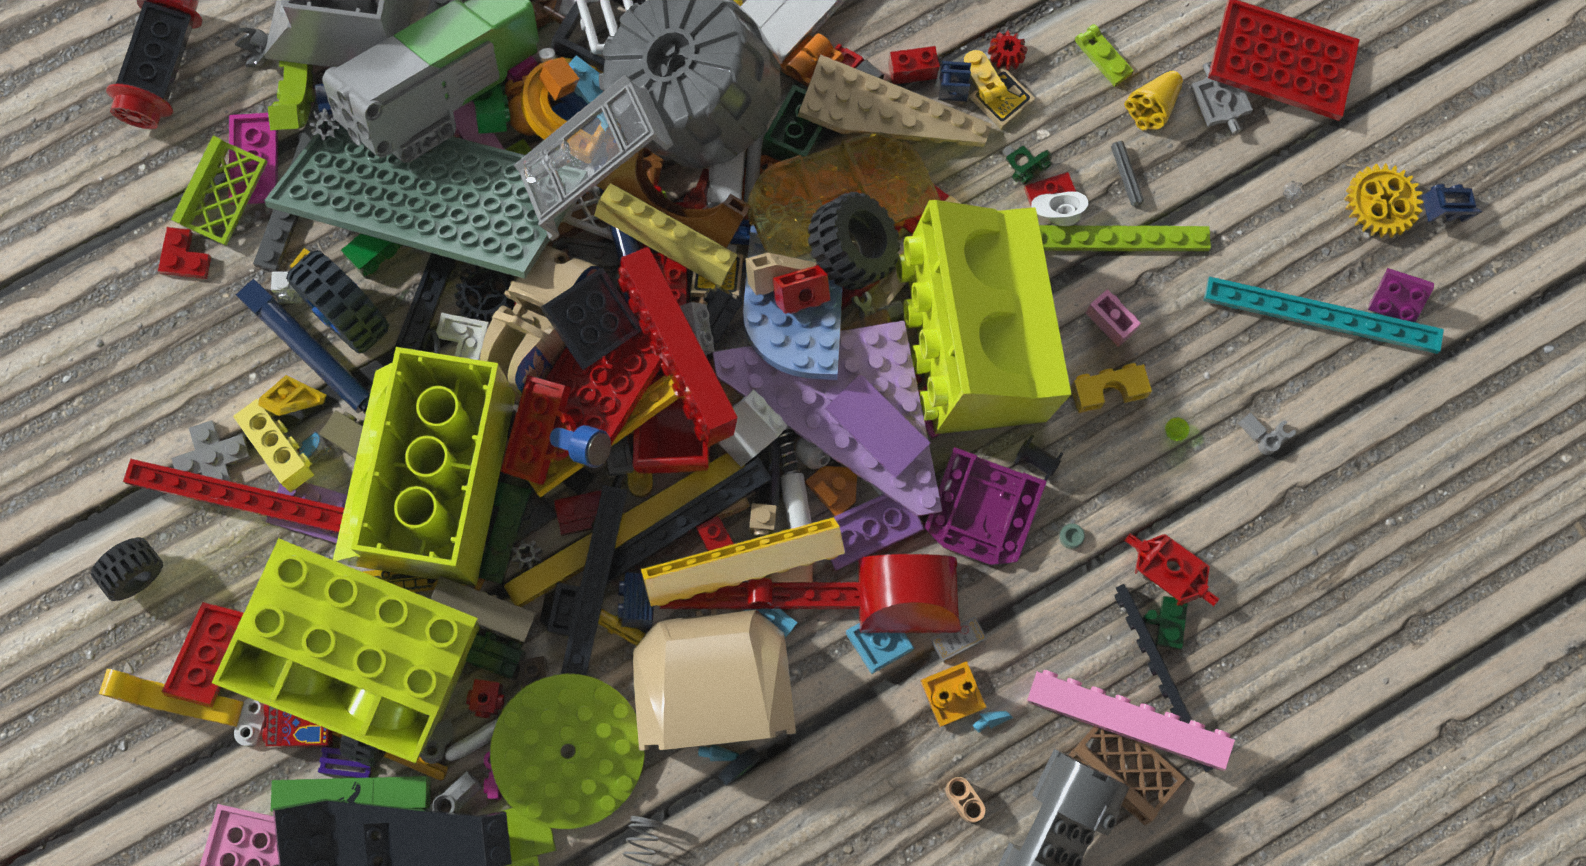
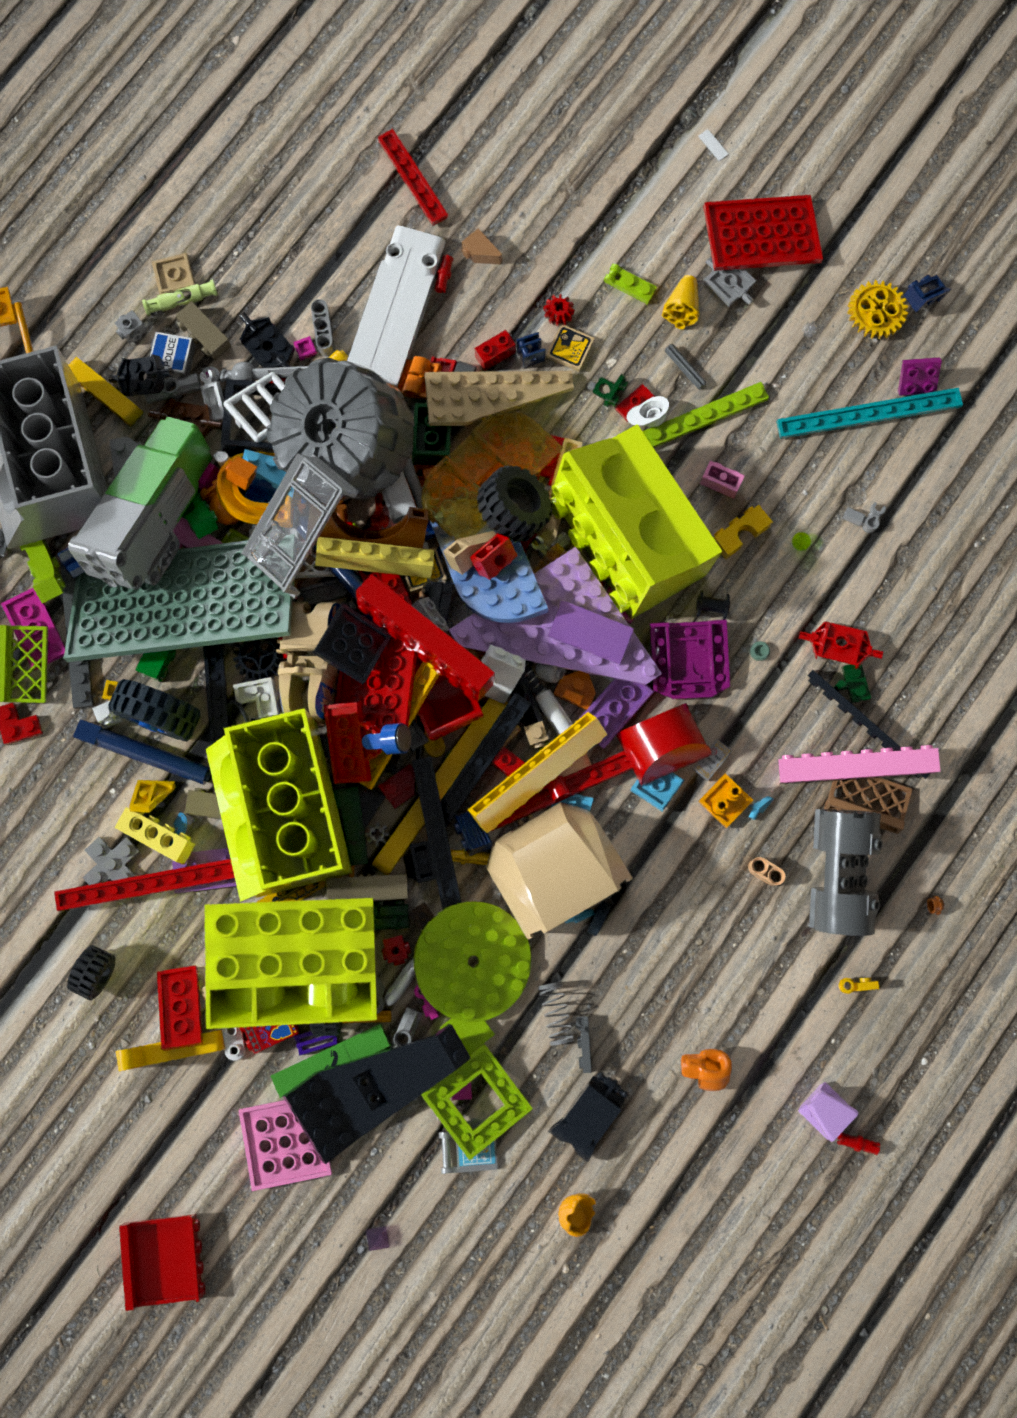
camera: 20 degrees left, 5 degrees up
light grey gear [308,108,340,140] -> none
yellow plate [964,50,1008,104] -> none

